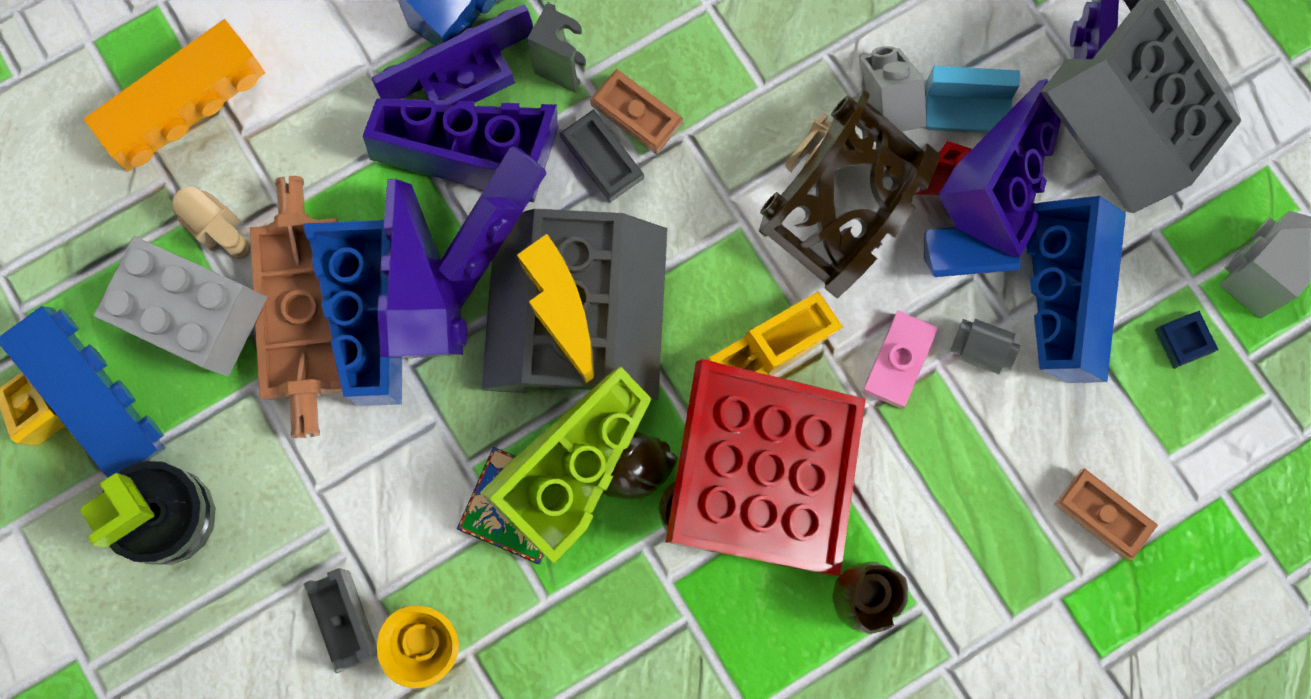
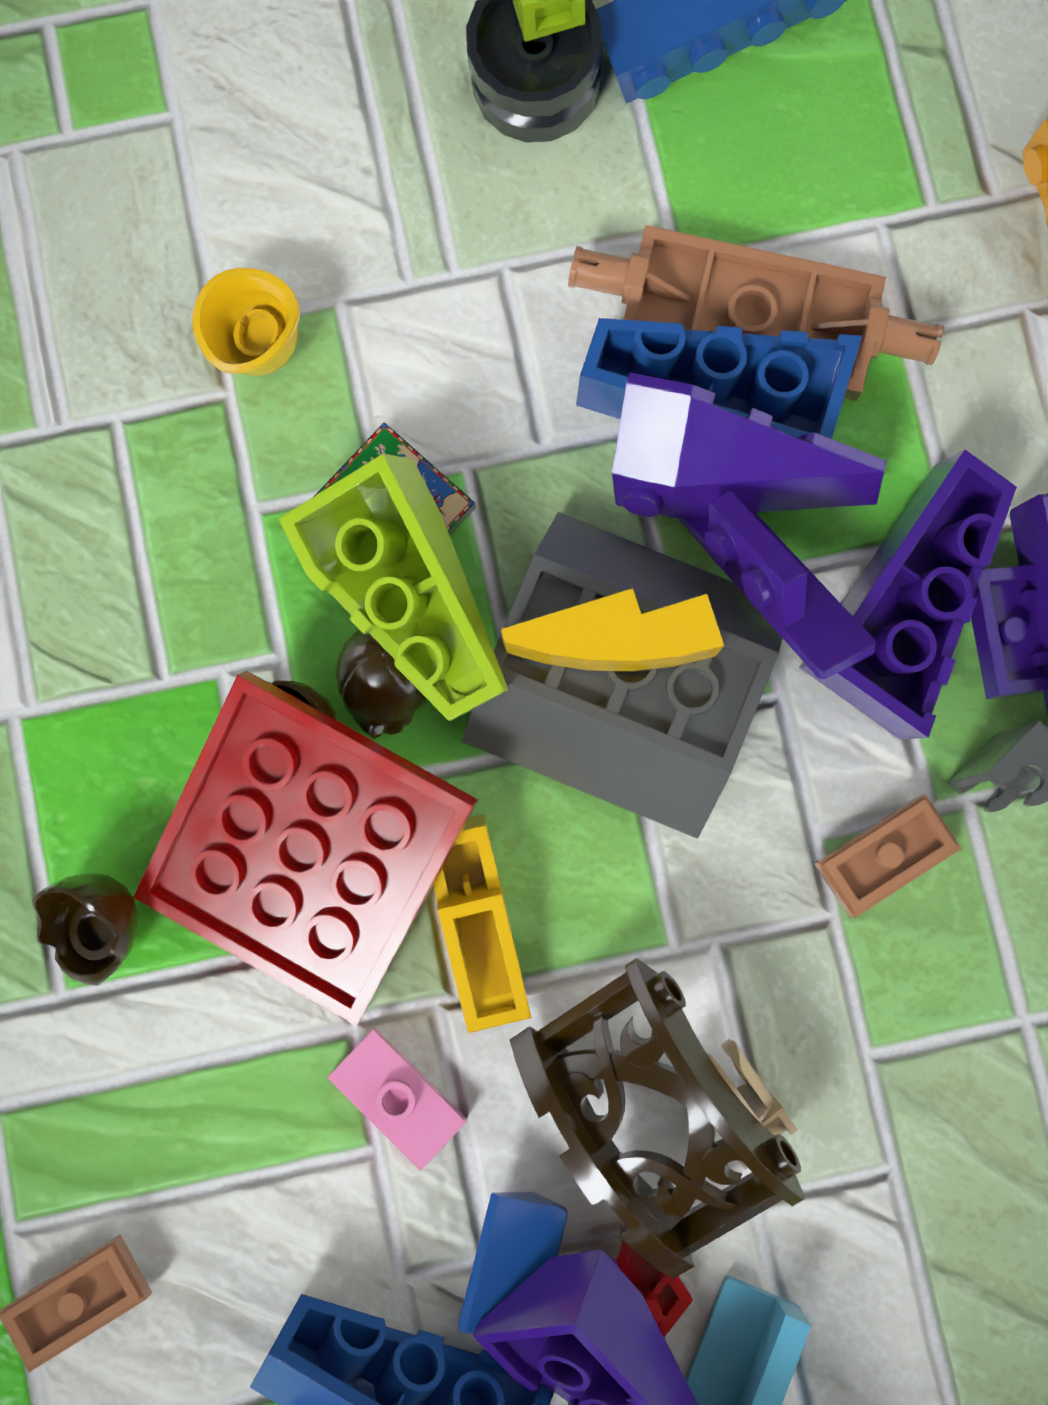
camera: 110 degrees right, 5 degrees up
light grey brick [94,236,267,377] -> none
tan arm [173,187,251,259] -> none
dark grey hinge [304,568,378,674] -> none
dark grey tile [559,109,644,203] -> none
light grey slope [859,46,926,132] -> none
dark grey brick [950,318,1021,375] -> none

